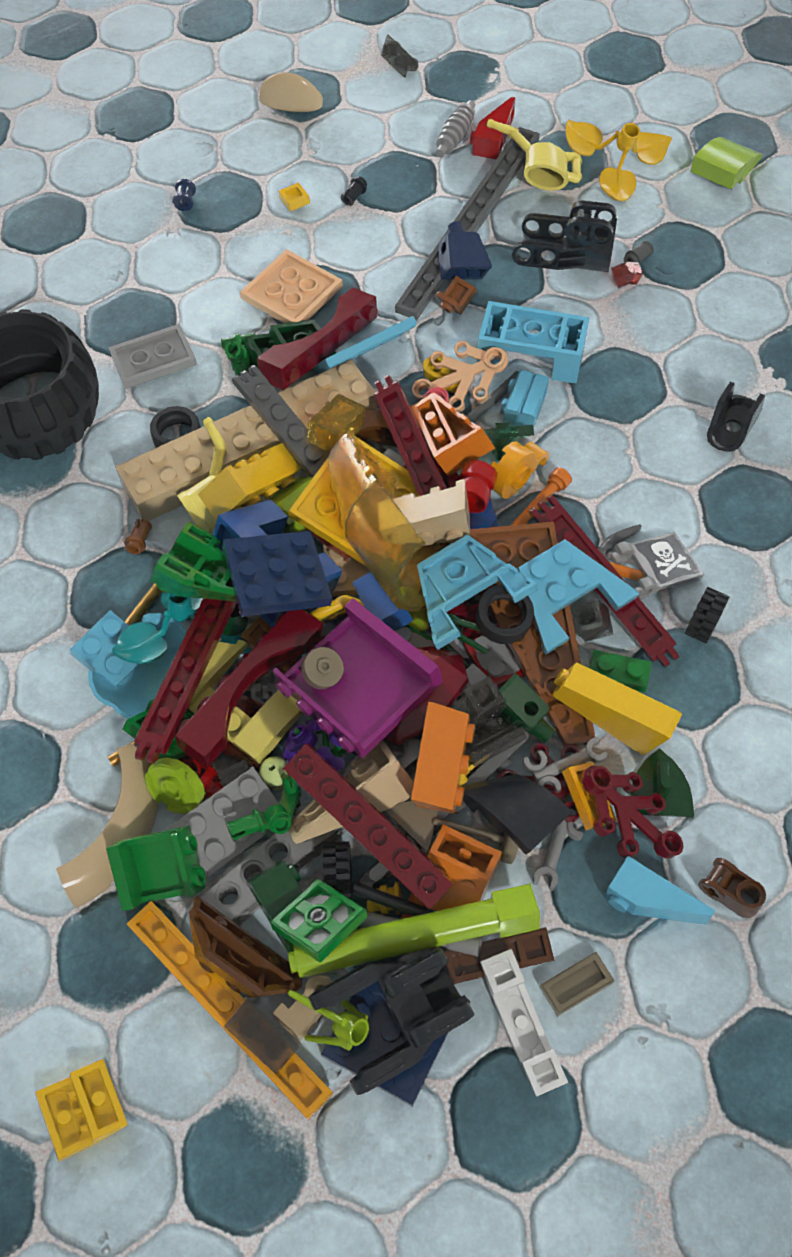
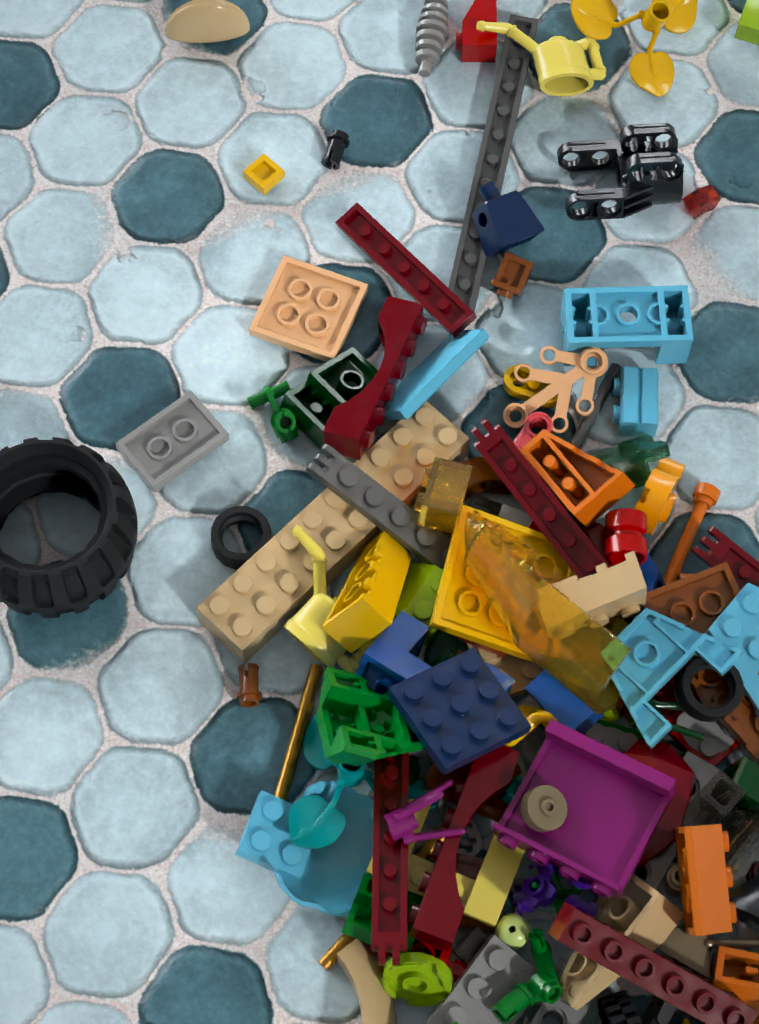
camera: 20 degrees left, 5 degrees up
dark blue bush [172,179,196,211] -> none
dark grey pin [624,241,654,269] -> none
none -> dark red plate [335,203,477,338]
none -> magenta plant [383,779,466,845]

